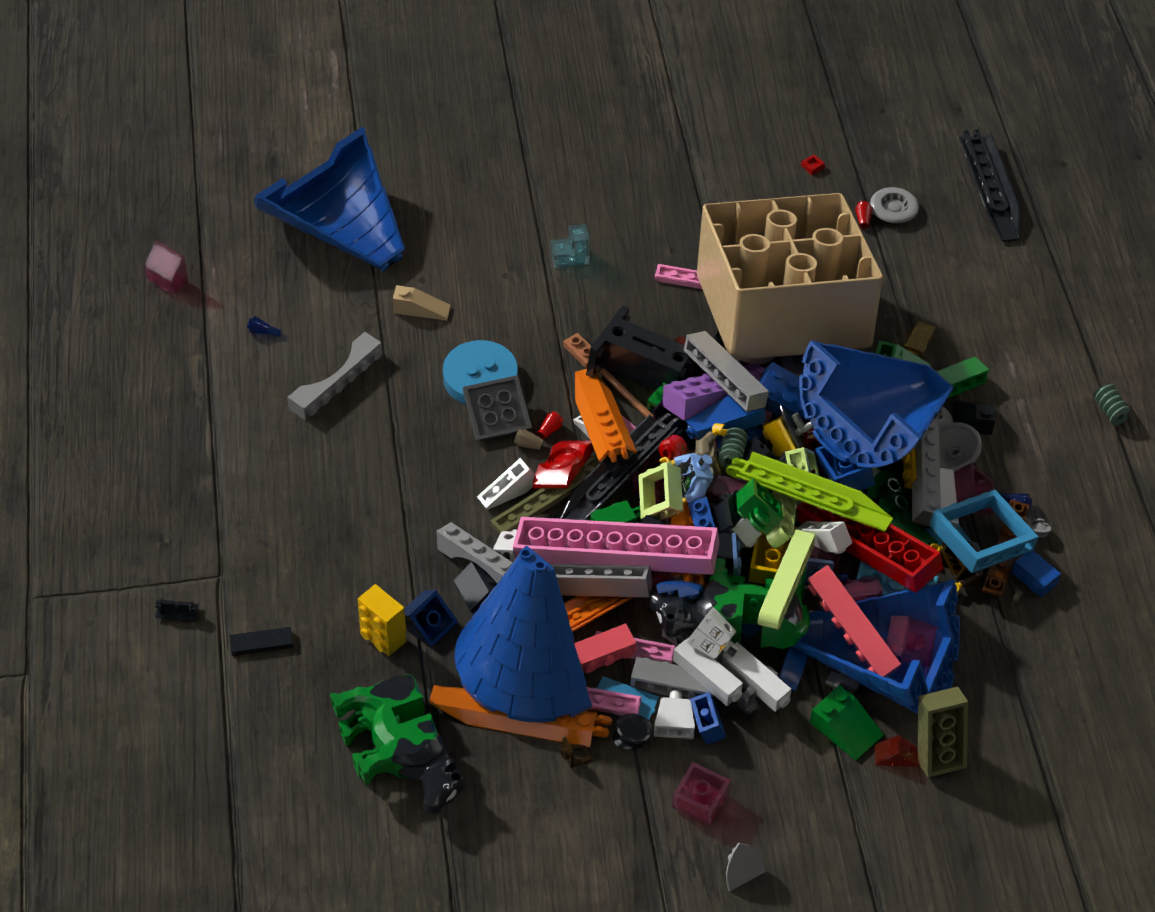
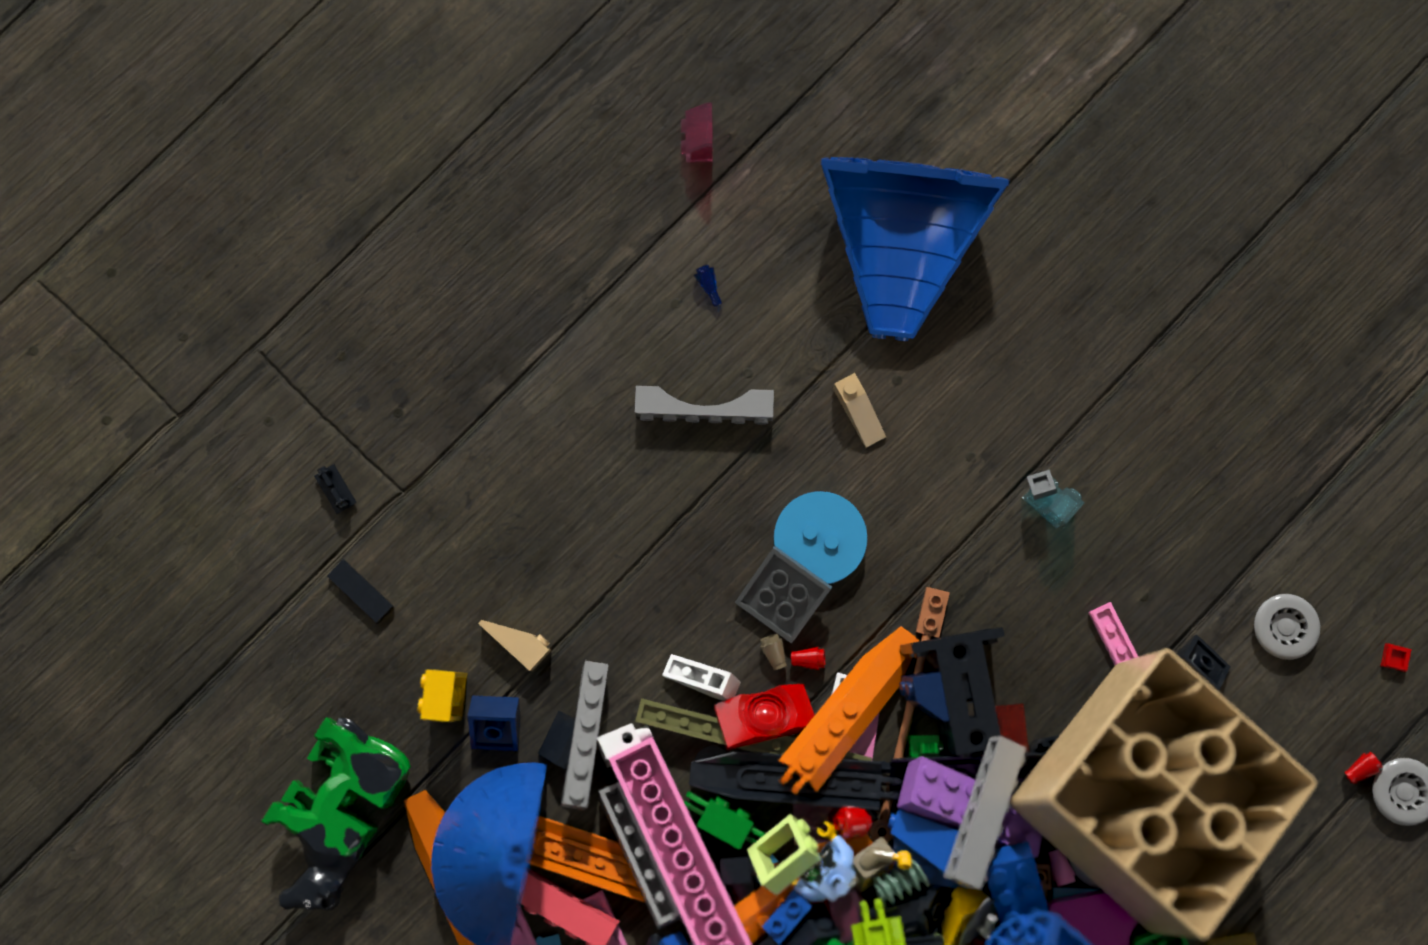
camera: 60 degrees right, 30 degrees up
none -> tan slope [478,620,551,671]
none -> dark blue slope [899,671,949,721]
none -> plate [1027,470,1057,500]
none -> light grey wheel [1254,594,1320,660]

